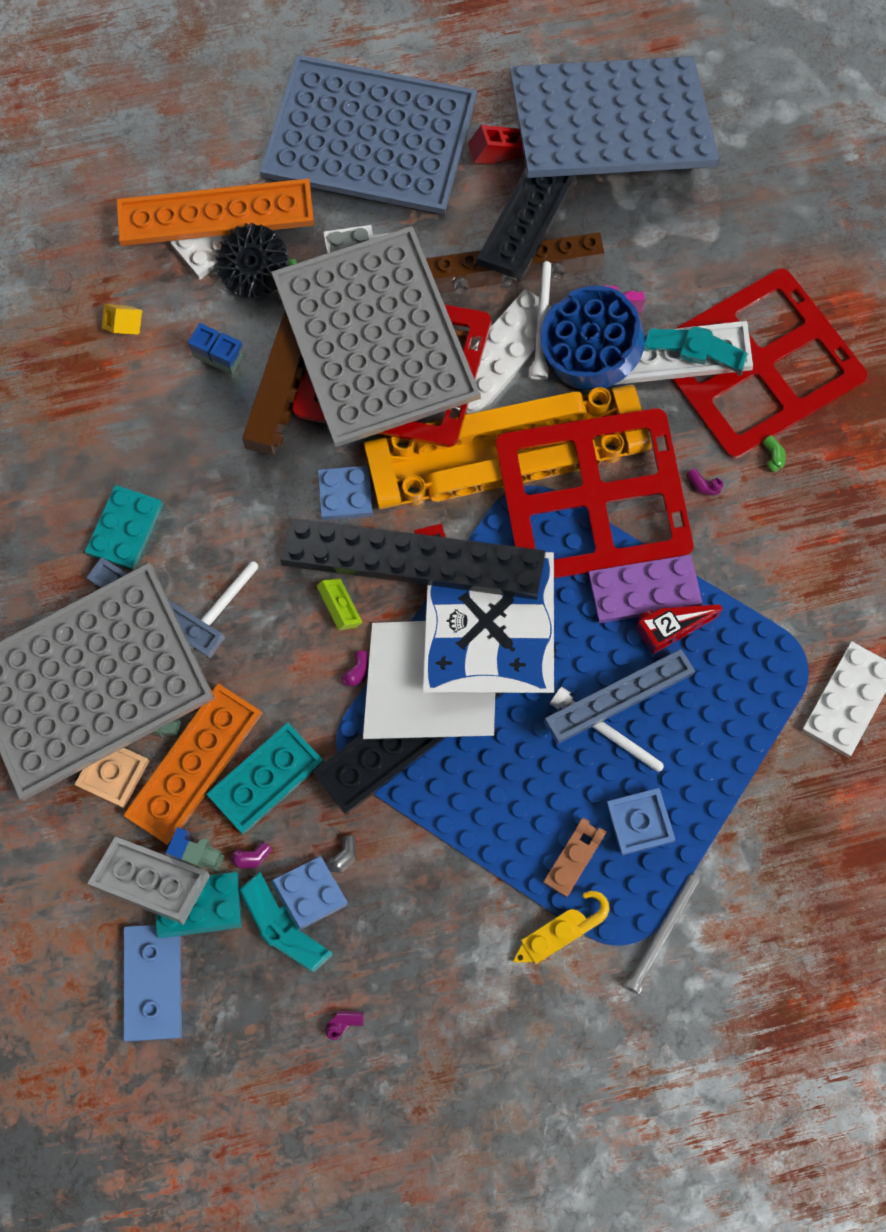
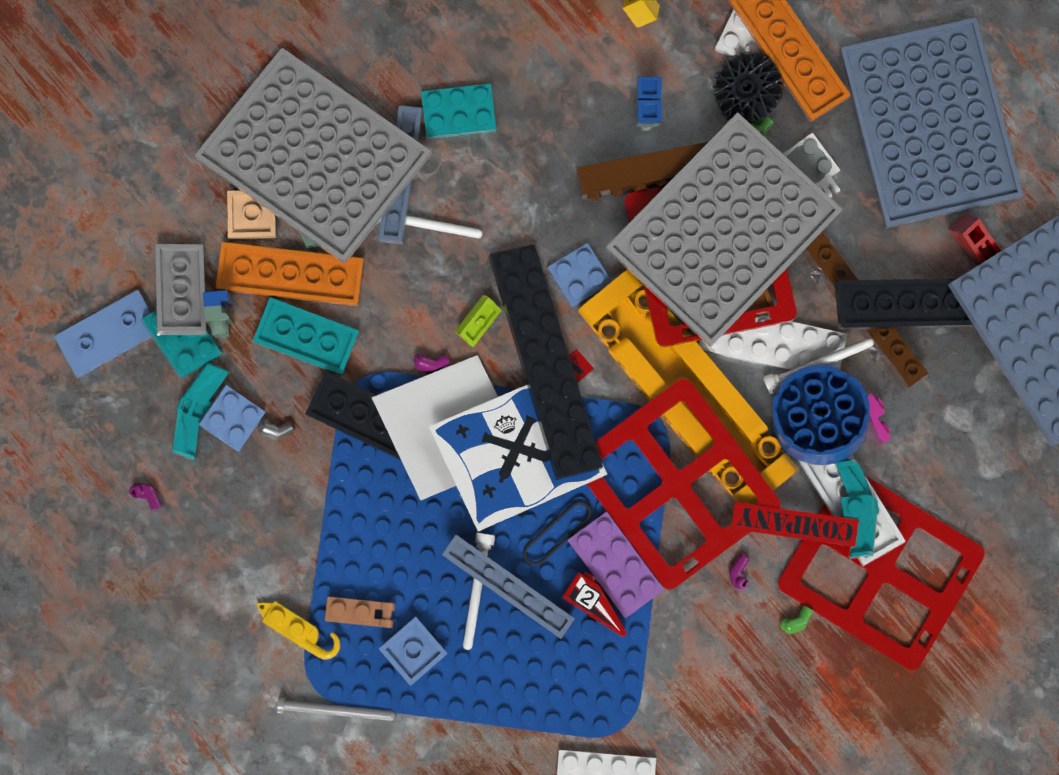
camera: 55 degrees right, 10 degrees up
magenta arm [231,841,273,869] -> none
none -> black piece [523,501,592,566]
none -> red sticker [731,502,859,547]

